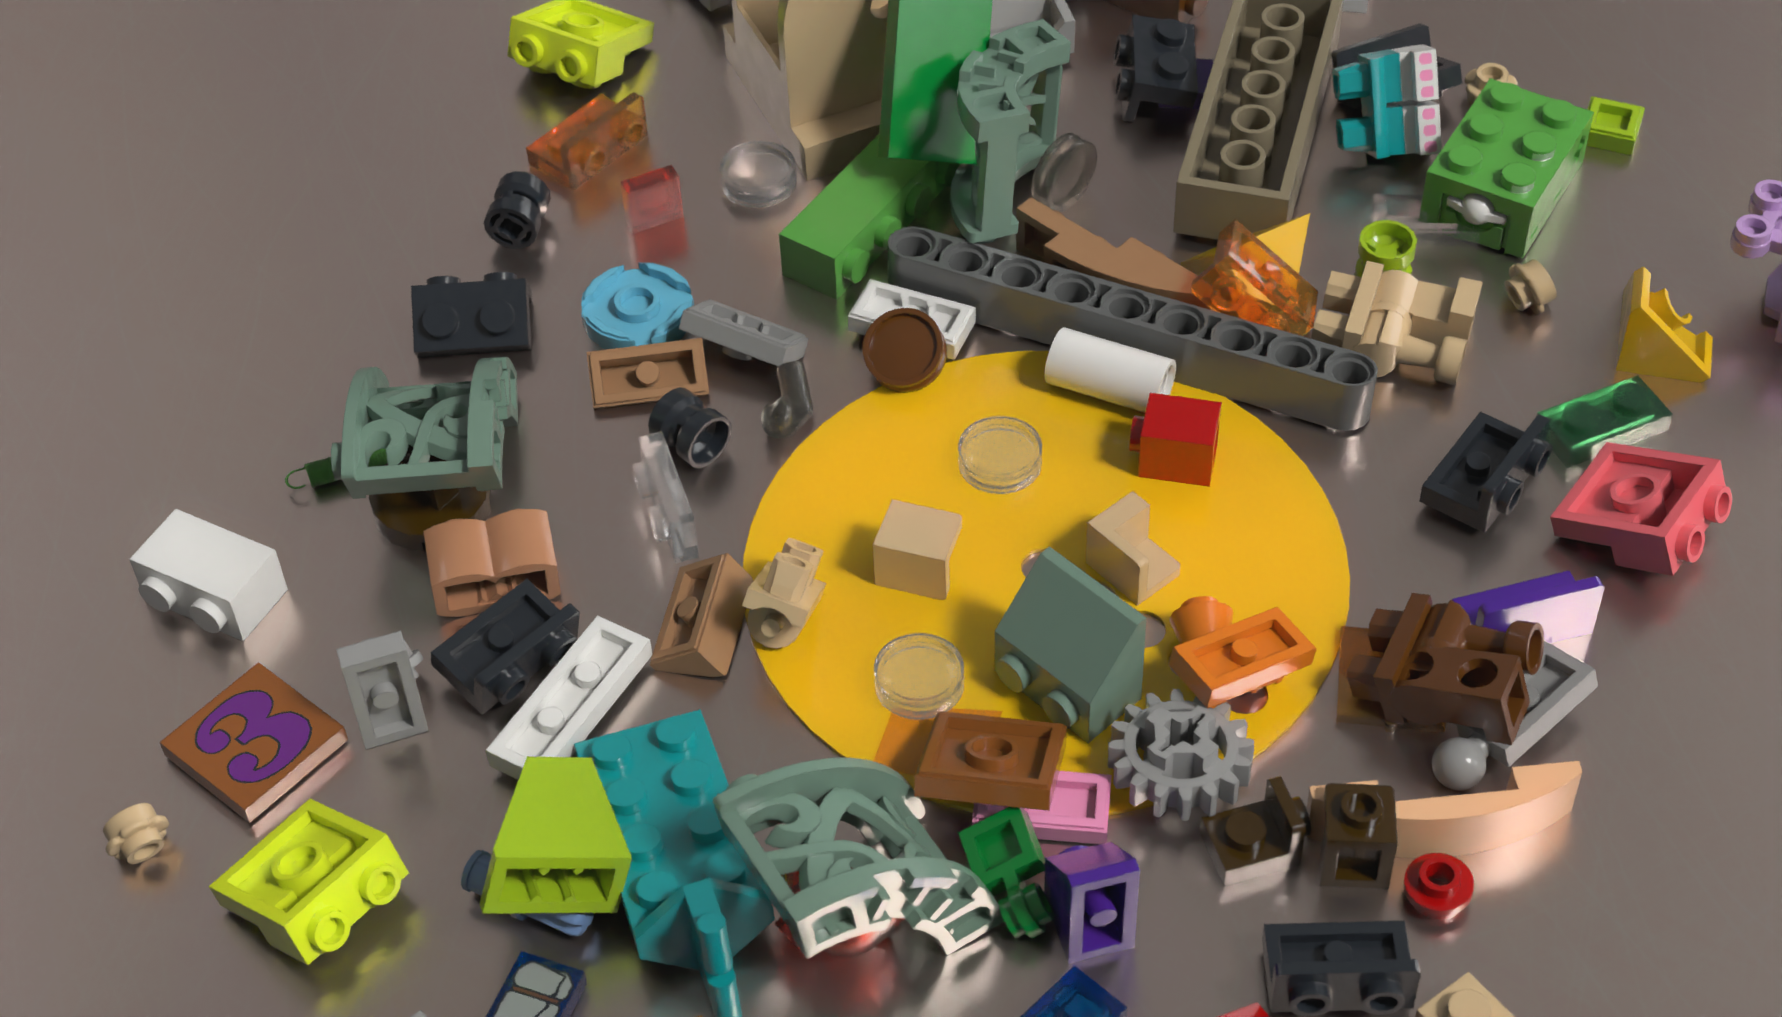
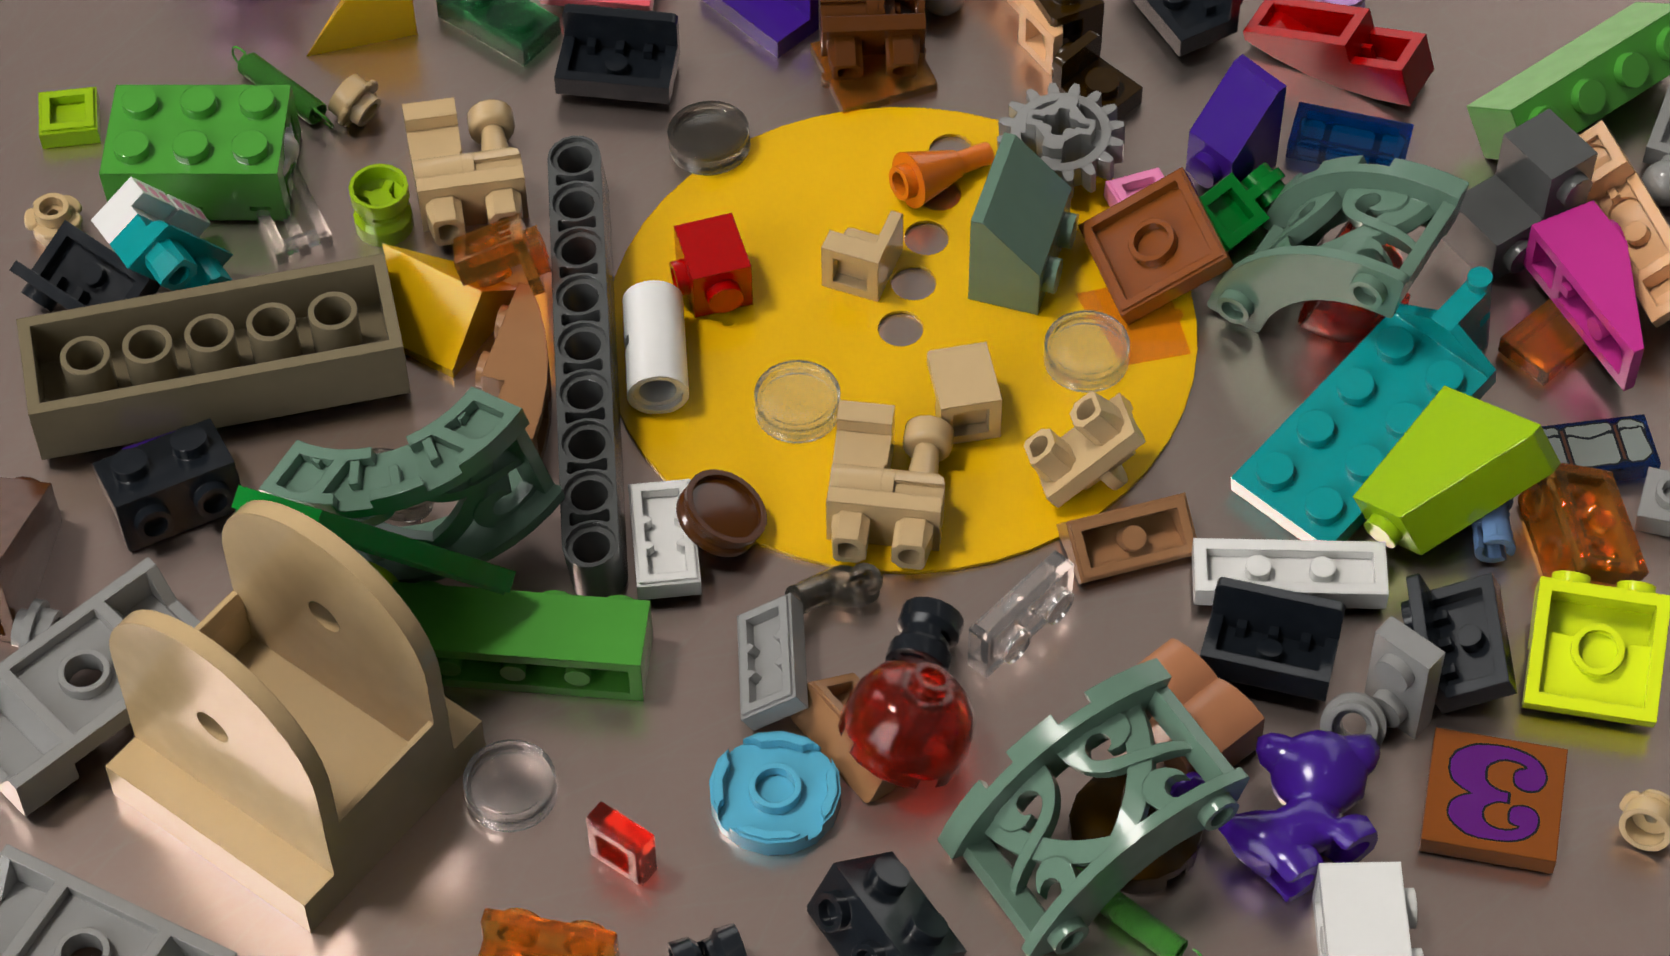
camera: 120 degrees left, 5 degrees up
orange hinge [1169,607,1317,708] -> none
none -> bright green piece [232,46,334,129]
none -> clear smoke piece [667,101,751,175]
none -> tan hips [826,400,954,570]
none -> clear red cylinder [838,658,975,789]
none -> dark purple animal [1170,730,1380,902]
none -> black bracket [1401,573,1517,714]
none -> clear orange bracket [1518,463,1649,585]

